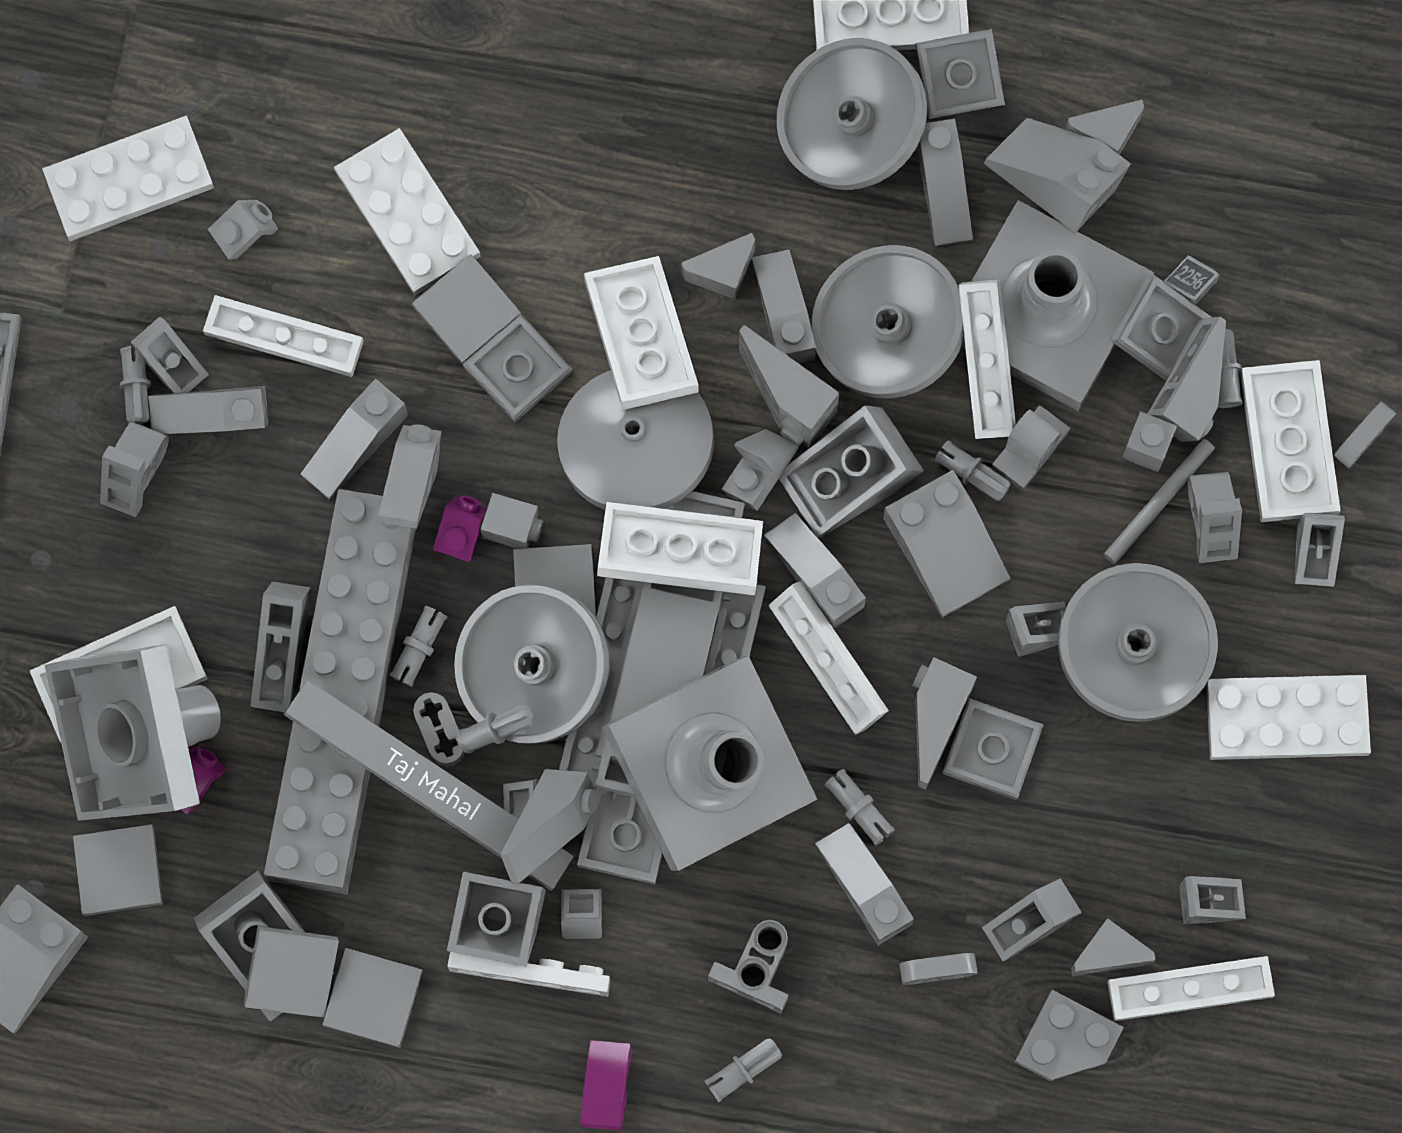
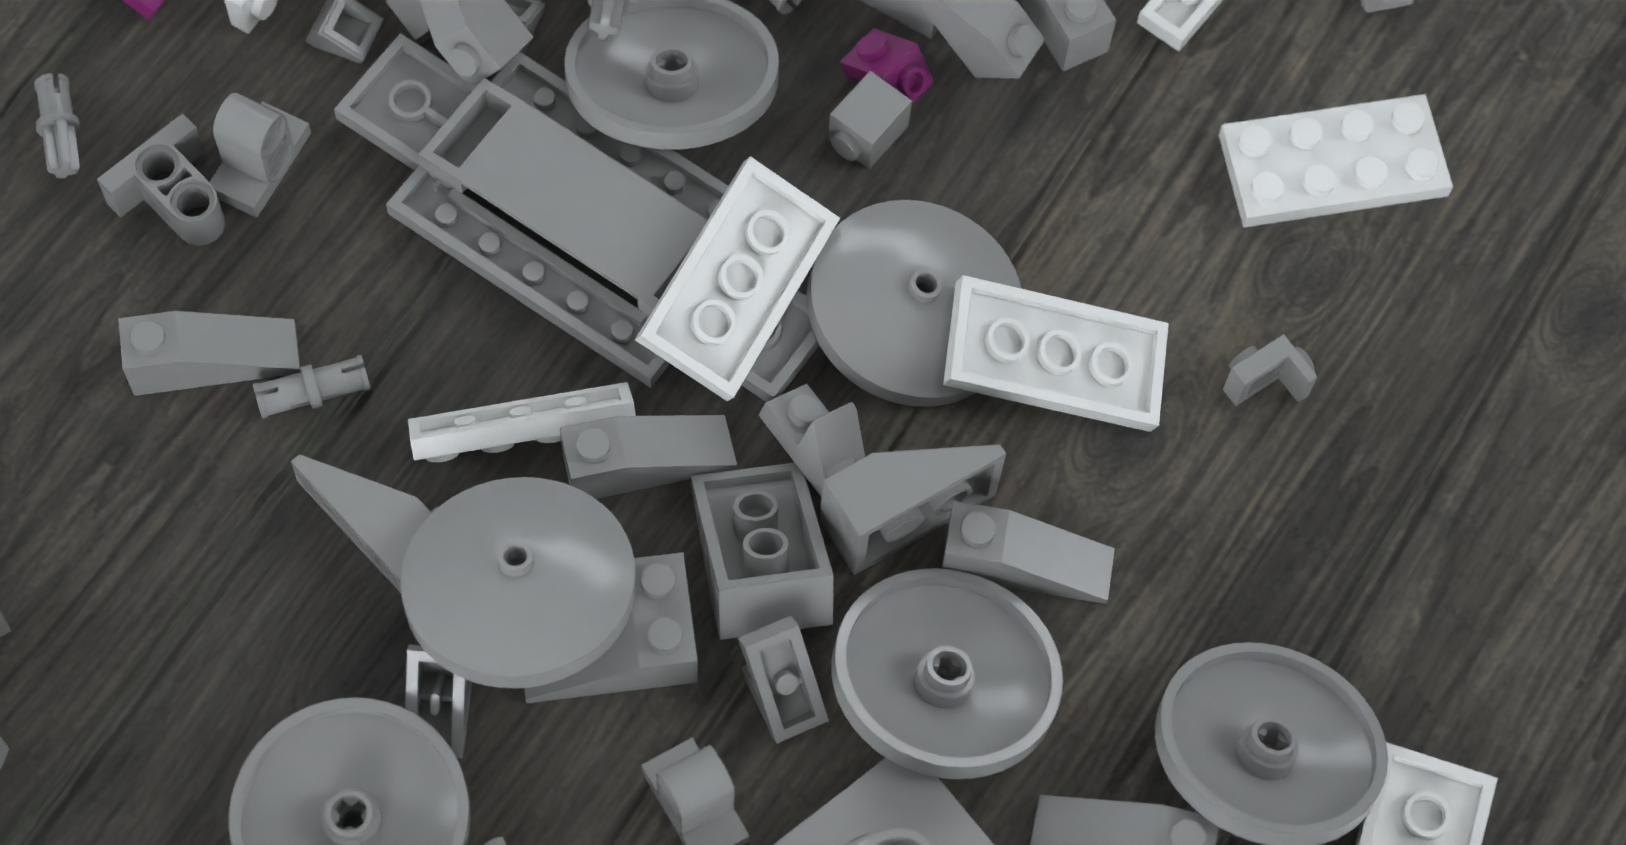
camera: 105 degrees right, 10 degrees down
light grey tile [411,254,521,364] -> none
light grey tile [463,314,573,422] -> none
light grey tile [513,544,596,618] -> none
light grey piece [602,656,817,871] -> none
light grey slope [681,233,755,300] -> none
light grey beam [899,953,978,985] -> none
light grey axle [935,440,1010,501] -> none
light grey tile [942,698,1043,800] -> none
white plate [959,279,1016,439] -> none
light grey slope [982,878,1082,962] -> none
none -> light grey tile [210,92,311,218]
none -> light grey dish [401,477,636,688]
none -> light grey slope [738,616,829,744]
none -> light grey bracket [1222,334,1317,406]

